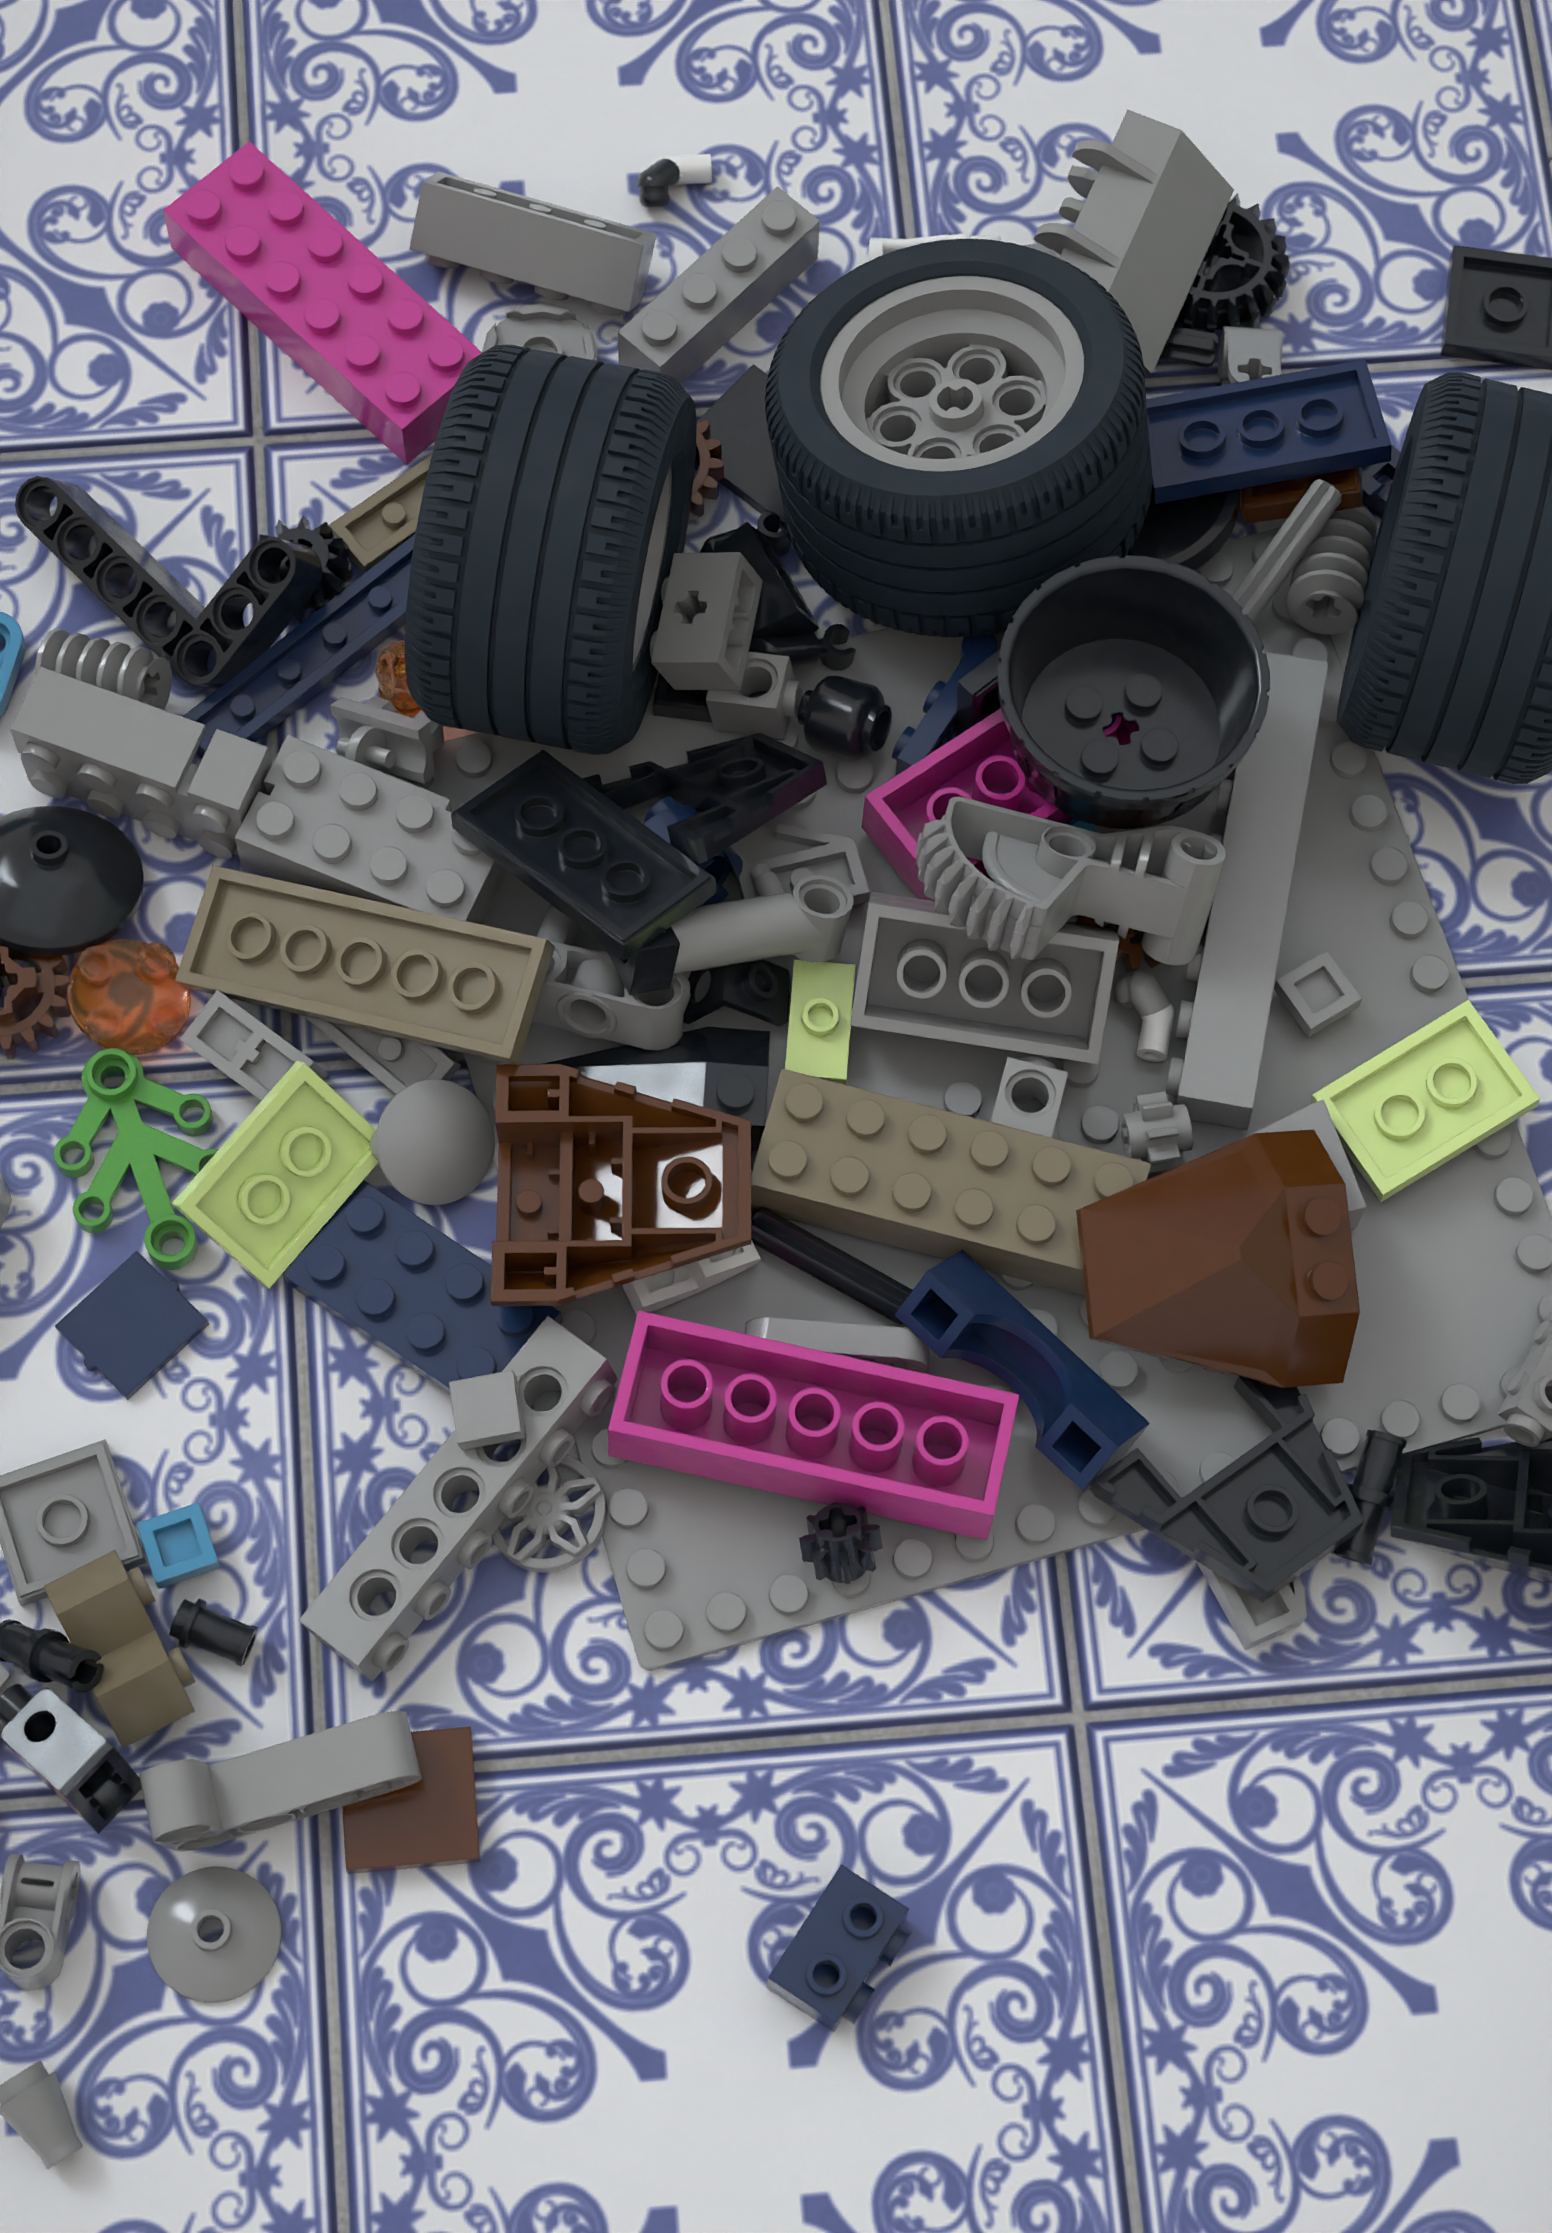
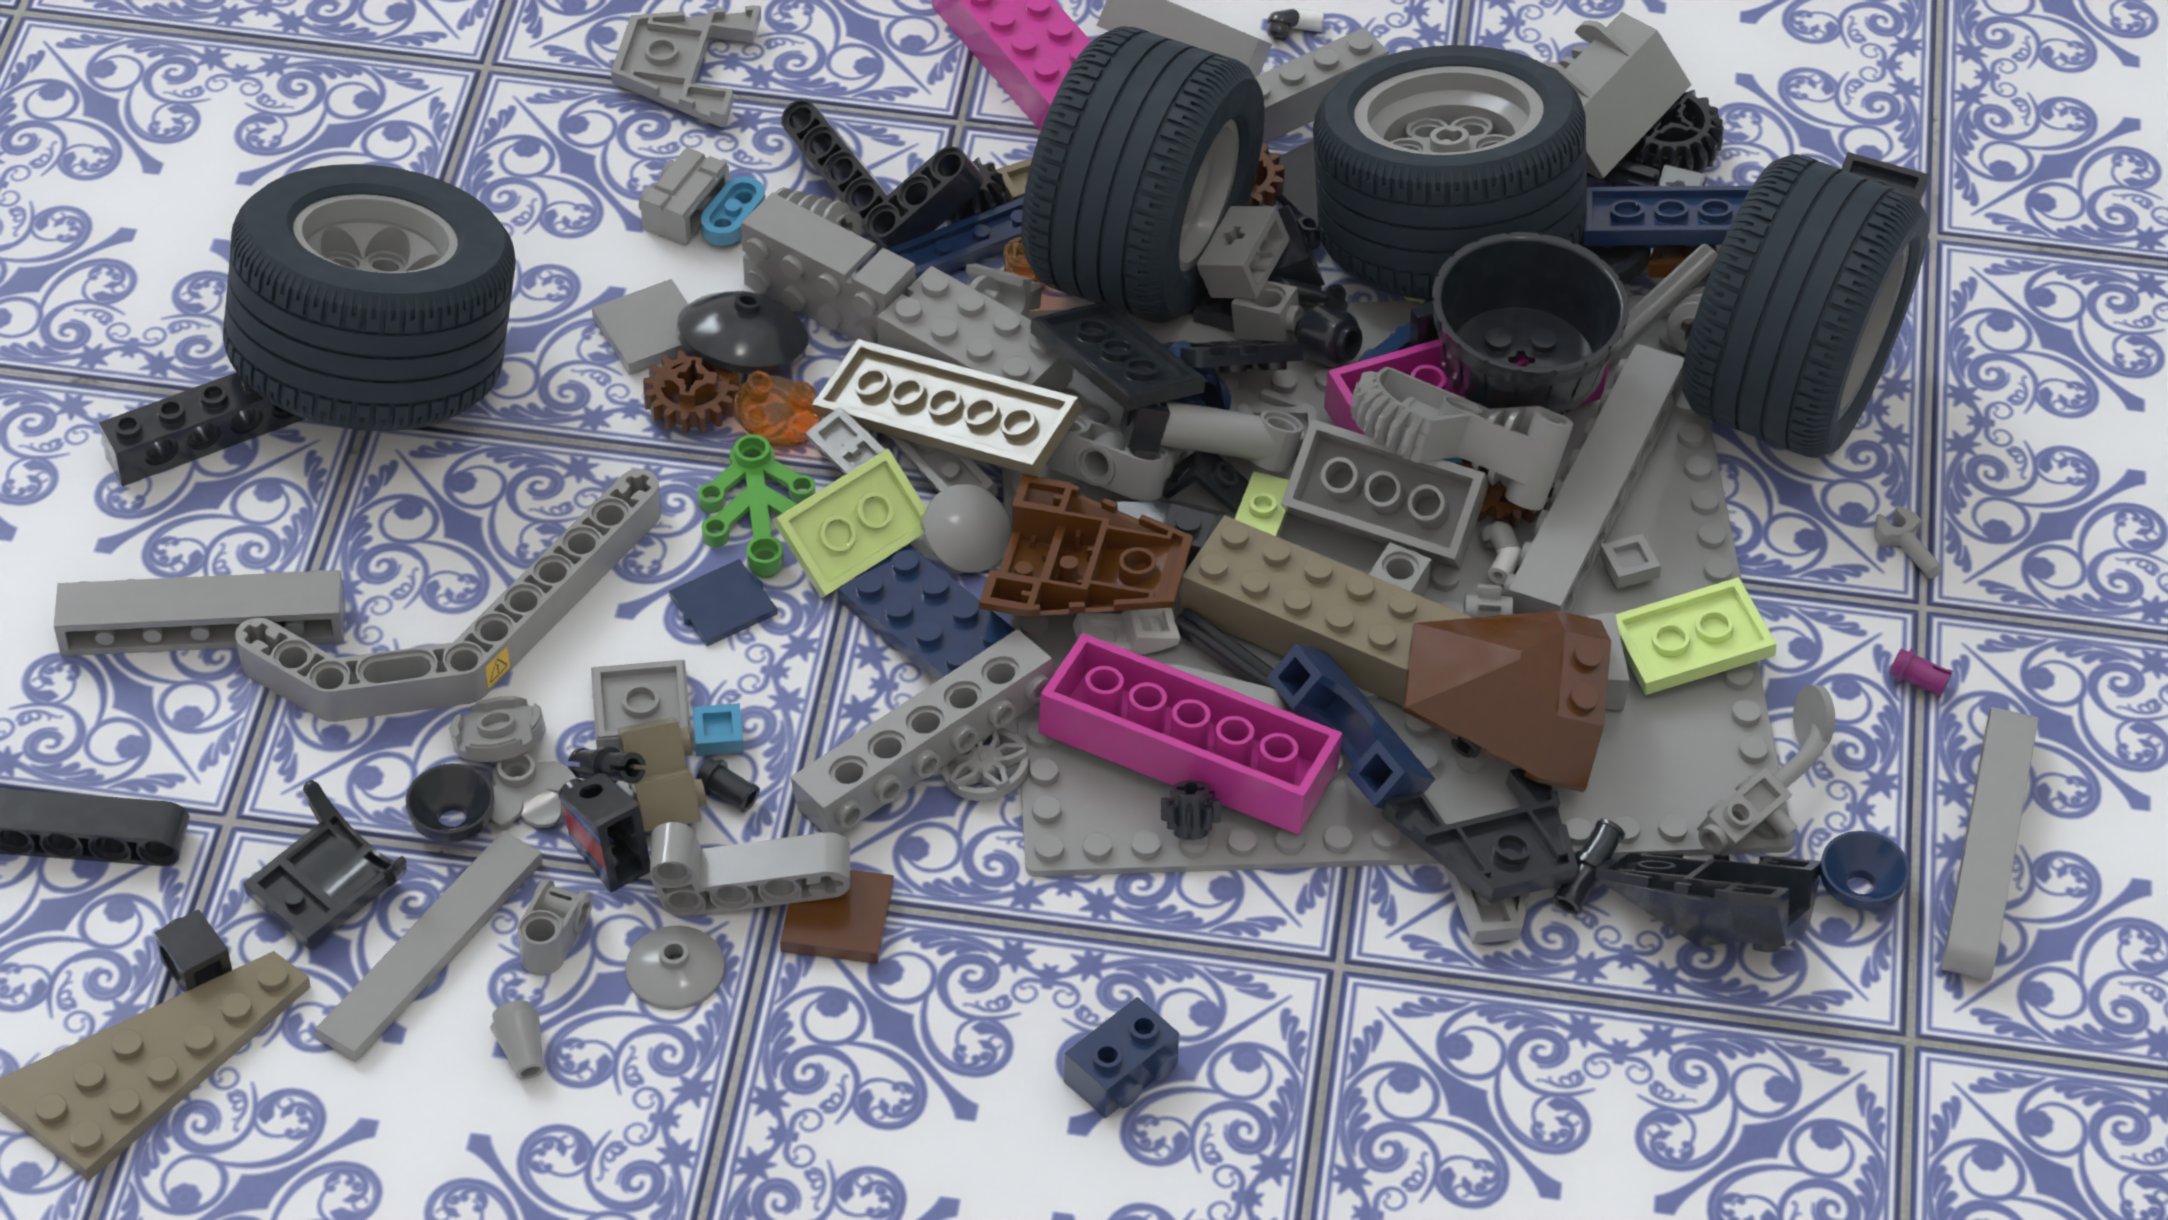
camera: 15 degrees right, 20 degrees down
light grey tile [449,1370,525,1450] -> none

